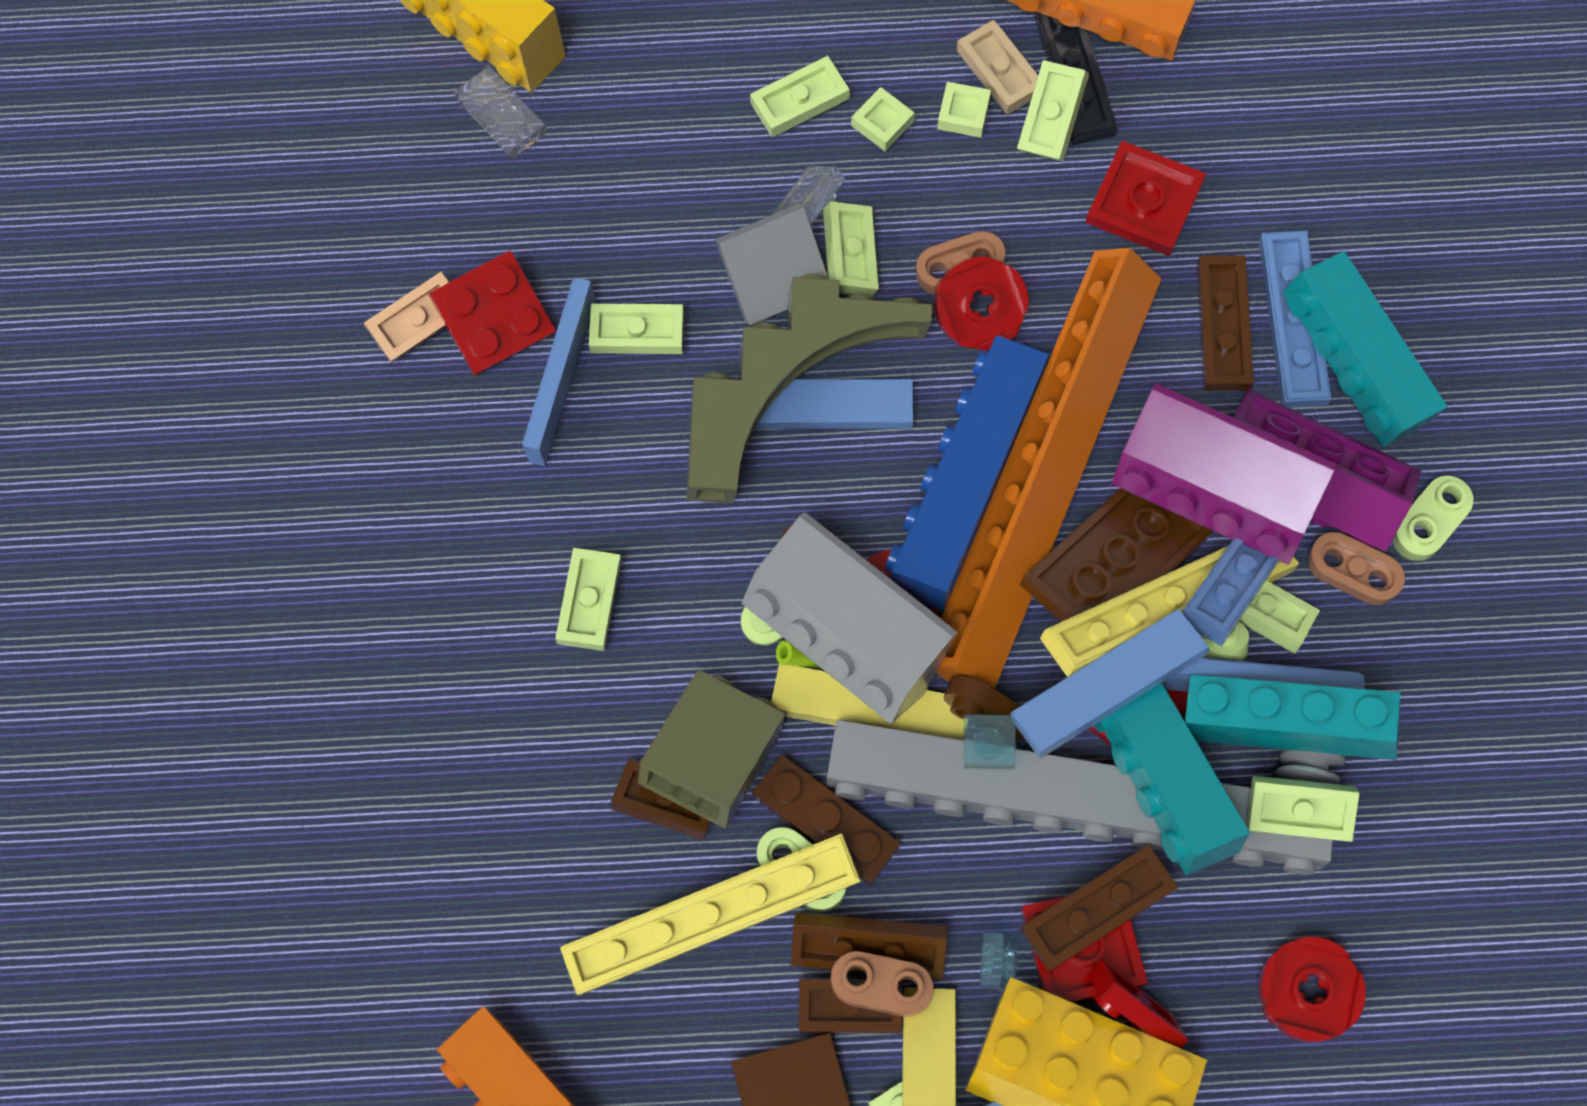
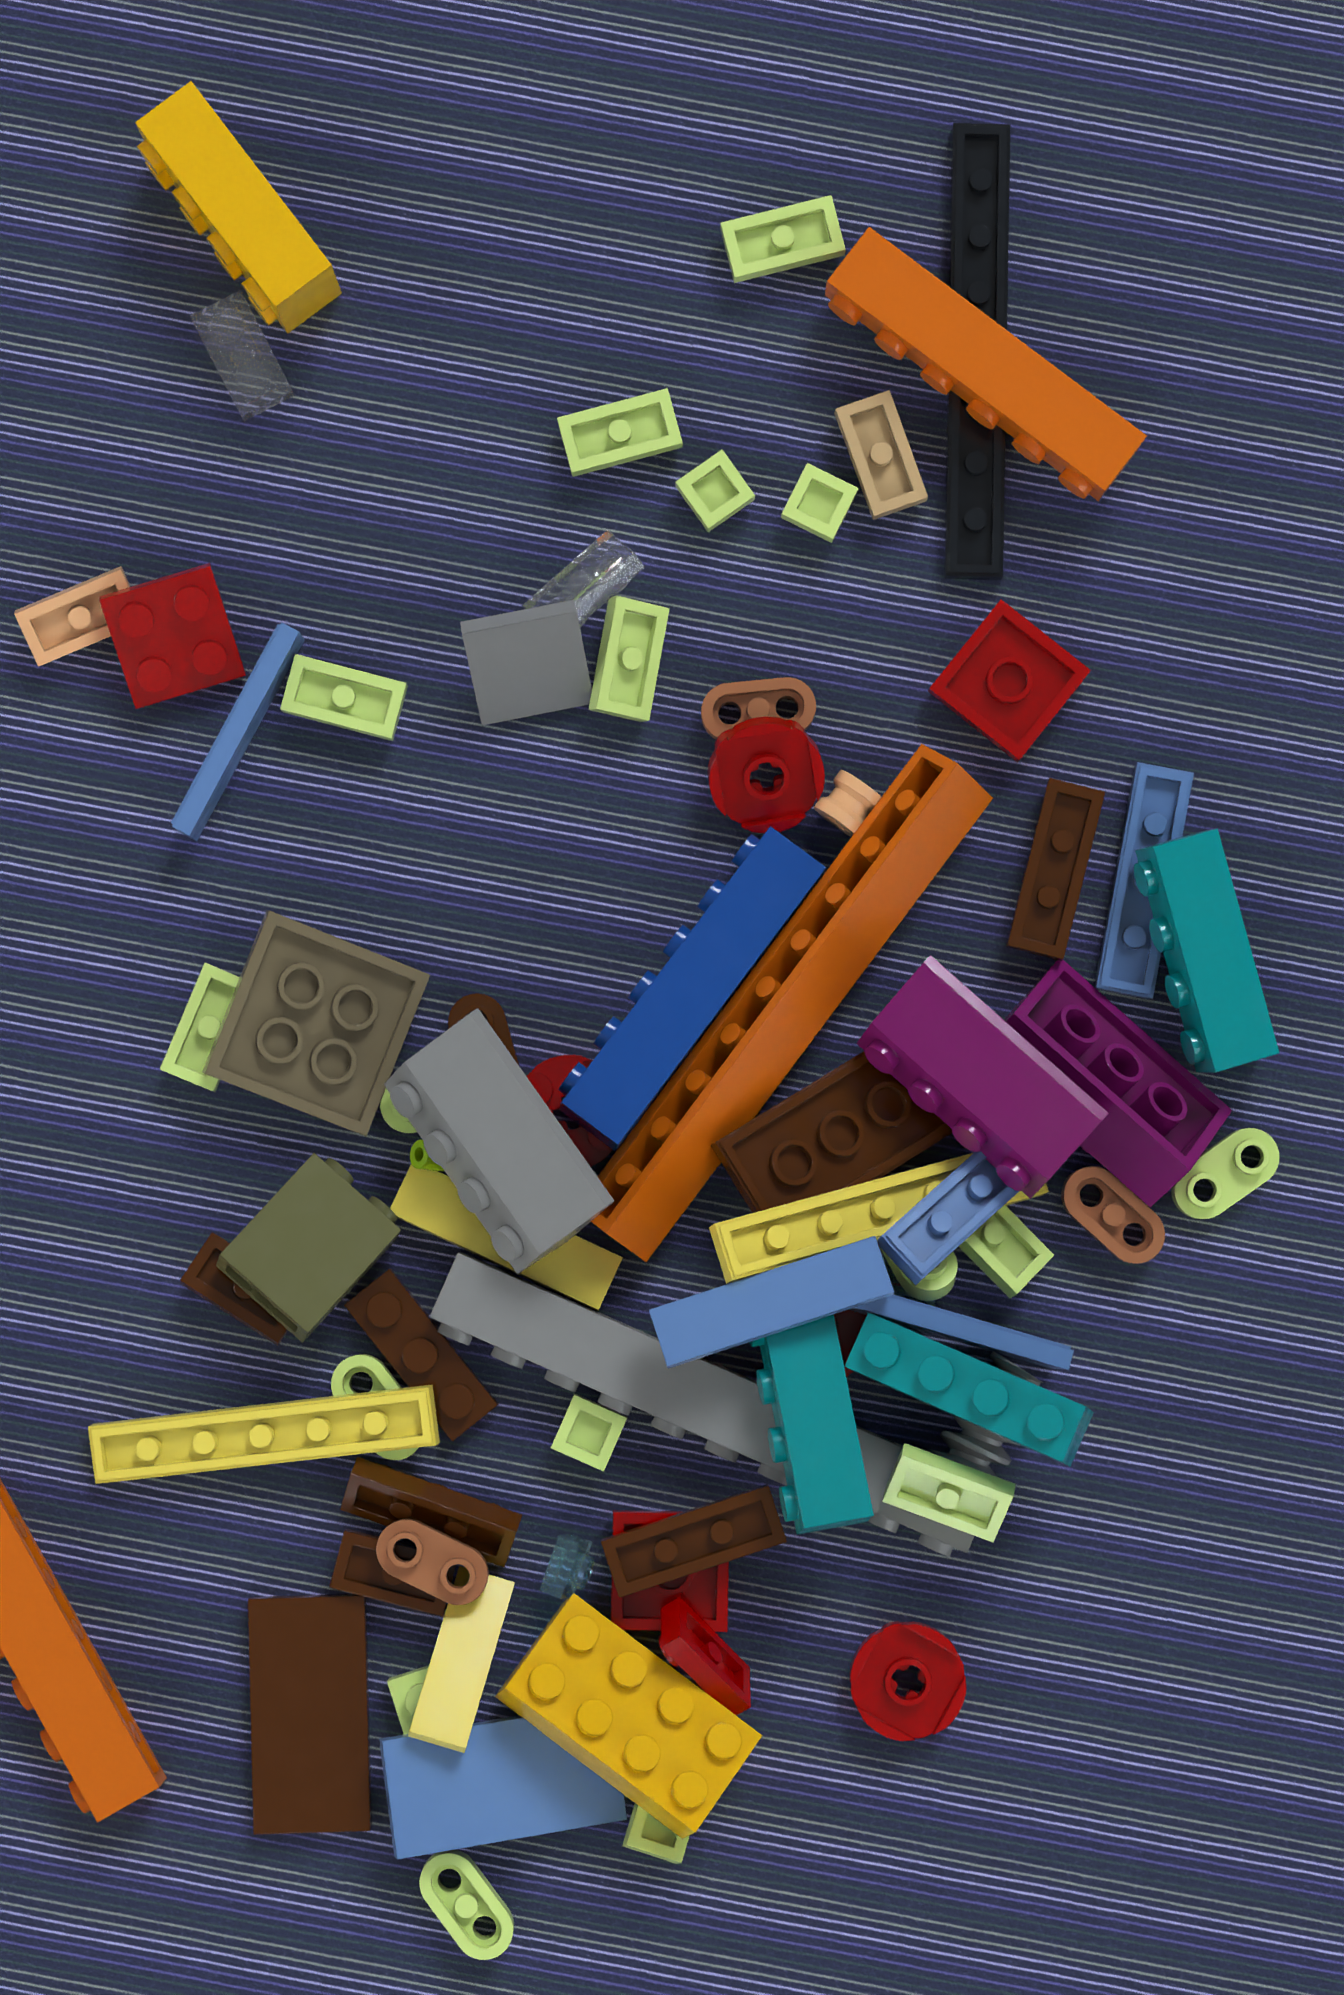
camera: 10 degrees right, 15 degrees up
olive arch [686,274,932,504] -> none
medium blue tile [755,379,913,429] -> none
reddish brown plate [944,676,1024,744] -> none
clear light blue plate [963,715,1016,770] -> none
yellowish green plate [1017,60,1089,162] -> none
none -> dark tan plate [202,910,430,1137]
none -> yellowish green plate [551,1393,627,1472]
none -> light nougat wheel [813,770,881,837]

